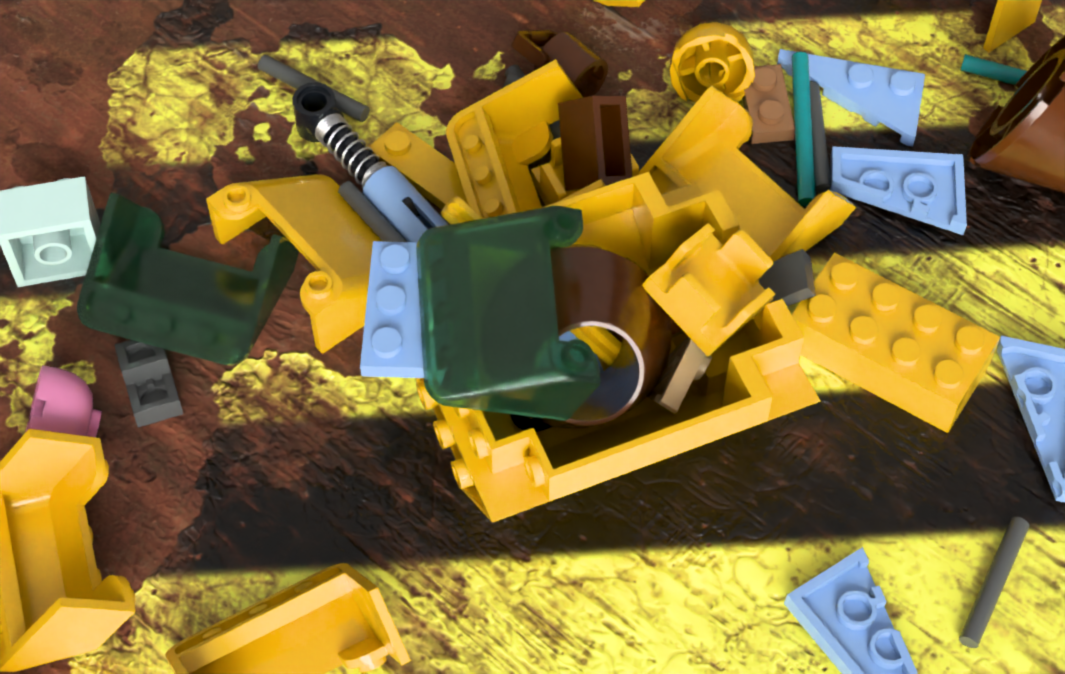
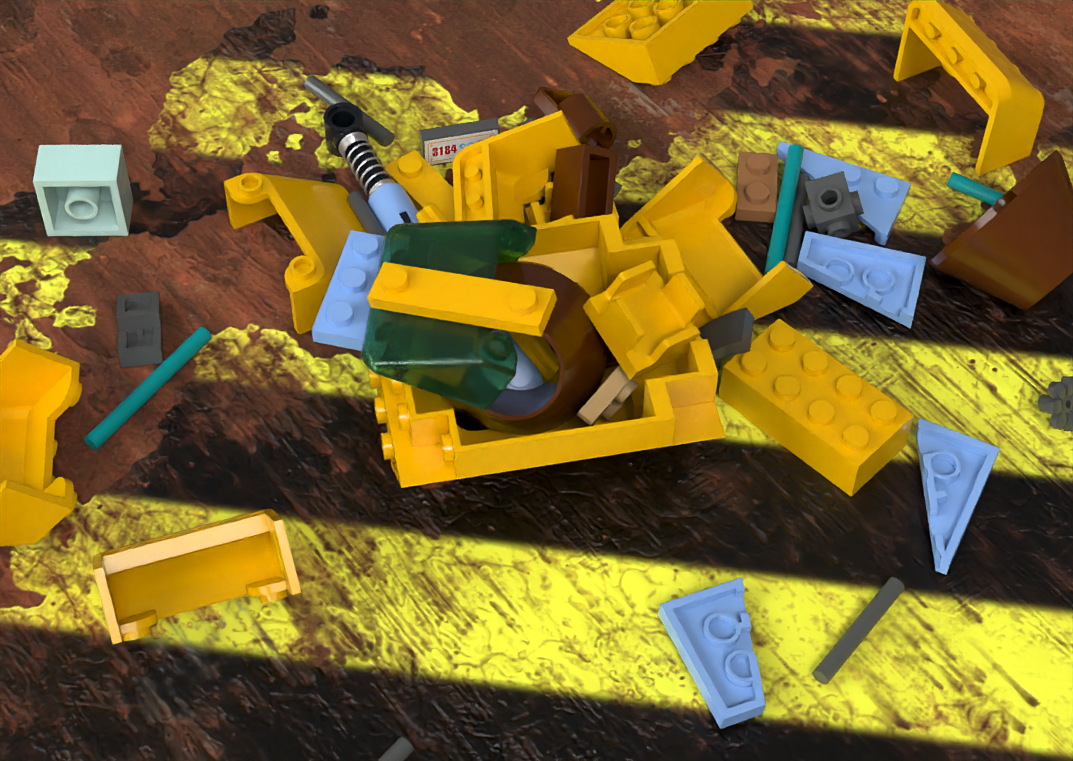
camera: 10 degrees right, 5 degrees down
bright pink cylinder [25,365,102,437] -> none
clear green windscreen [77,192,299,366] -> none
yellow cylinder [670,22,755,102] -> none
none -> teal bar [84,326,212,451]
none -> yellow plate [367,262,557,337]
none -> tile [420,118,500,166]
none -> dark grey brick [802,171,864,239]

